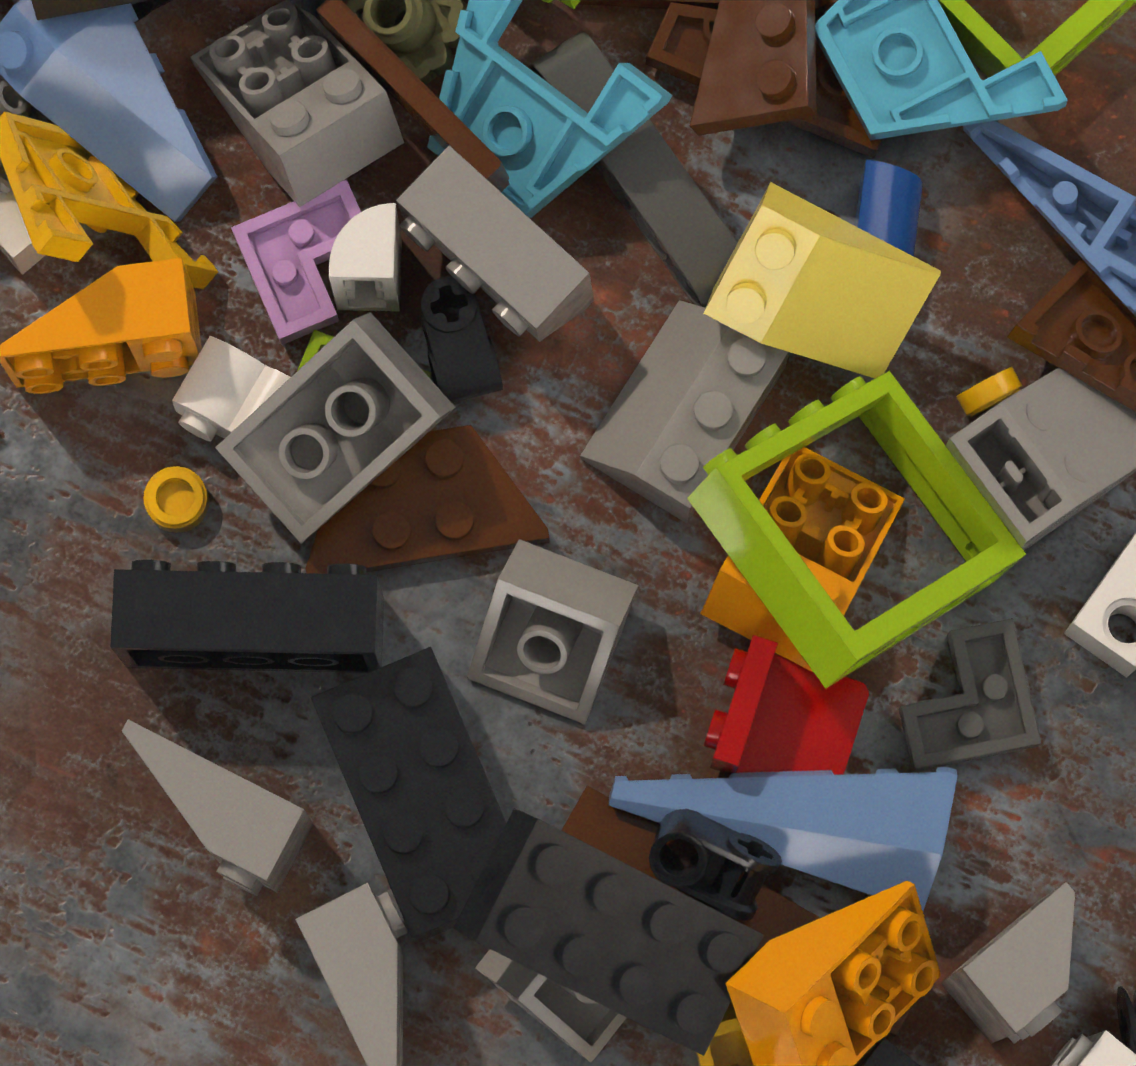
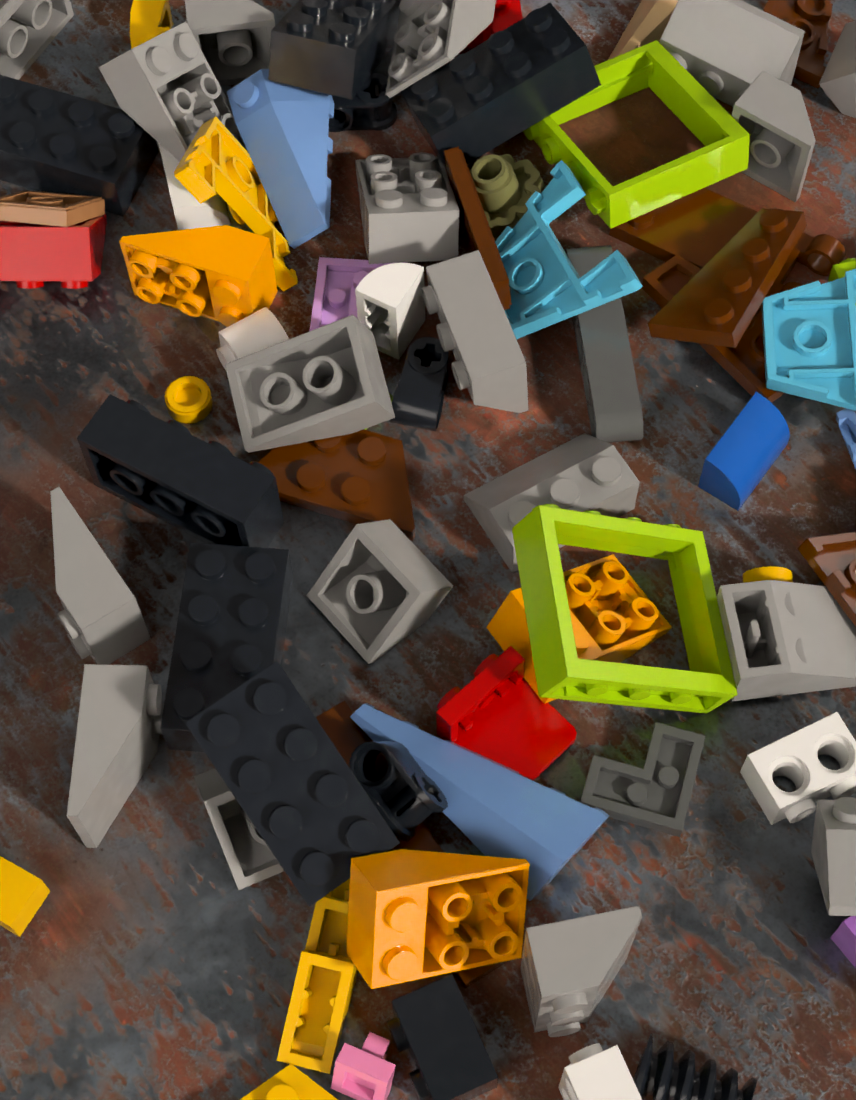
camera: 30 degrees right, 15 degrees down
light yellow slope [703,182,941,379] -> none

